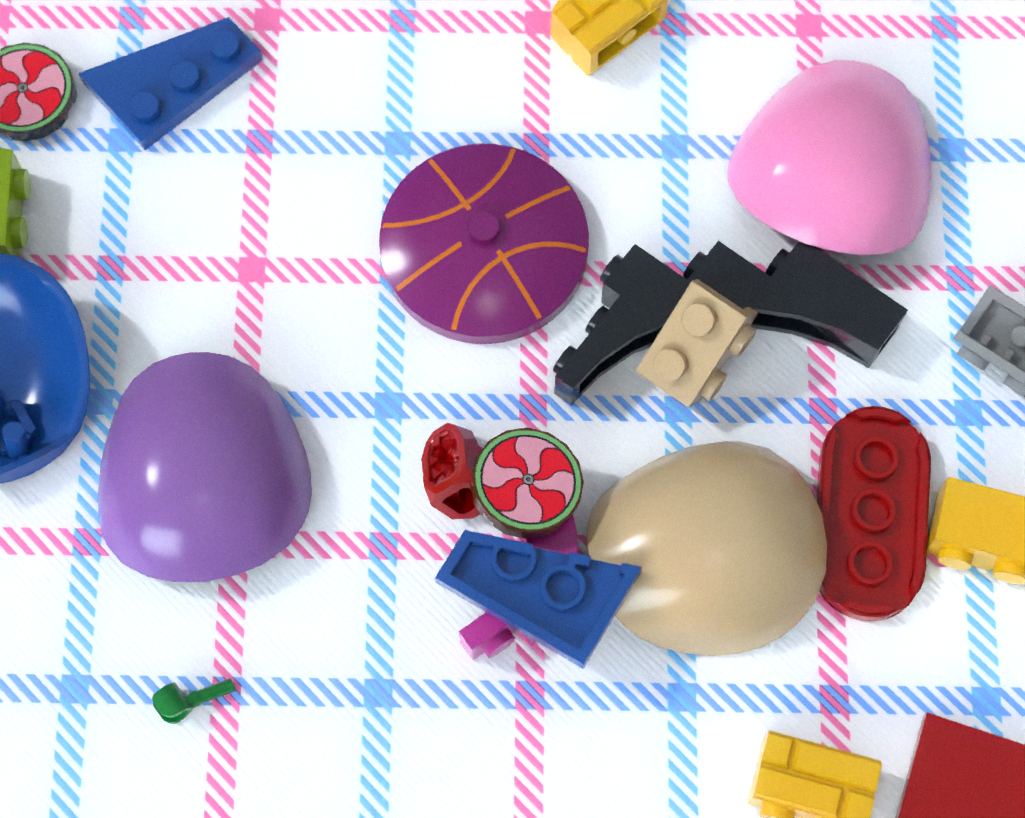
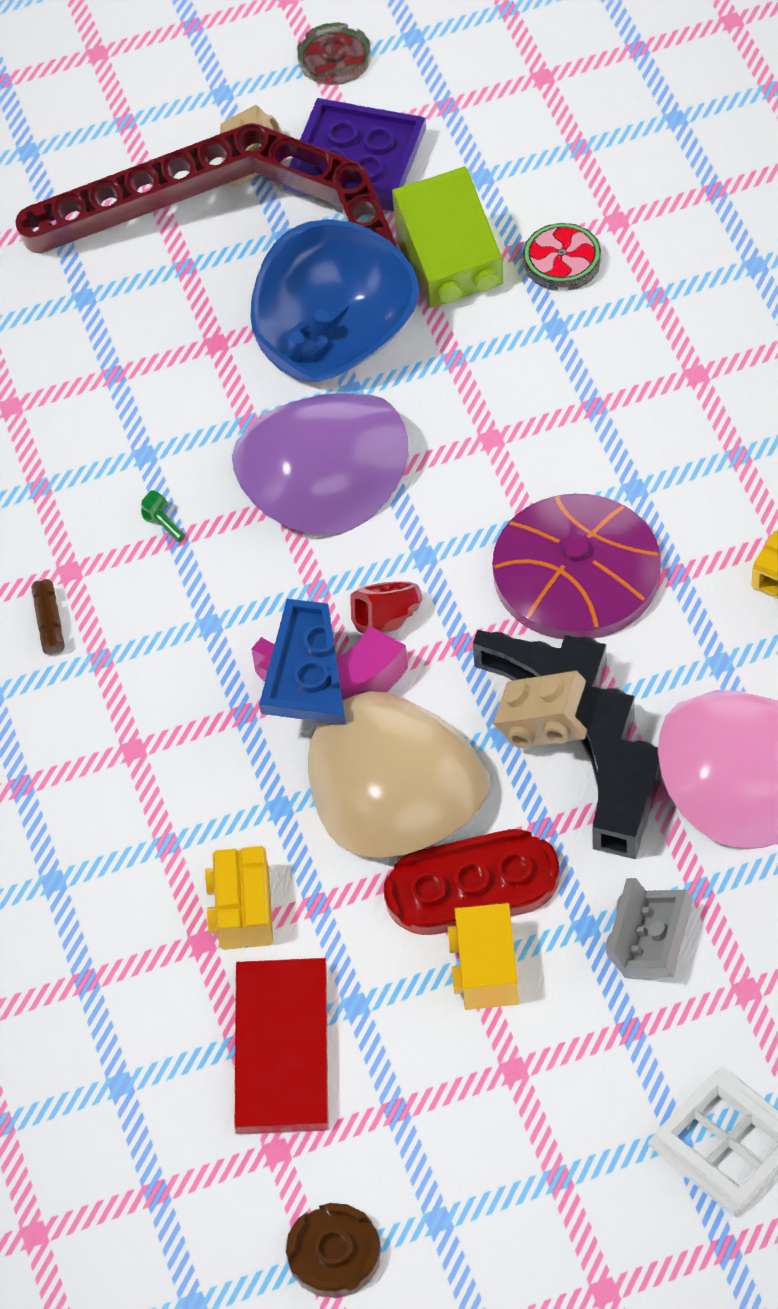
camera: 75 degrees right, 15 degrees down
blue wing [78,17,263,151] -> none
tile [470,427,584,539] -> none

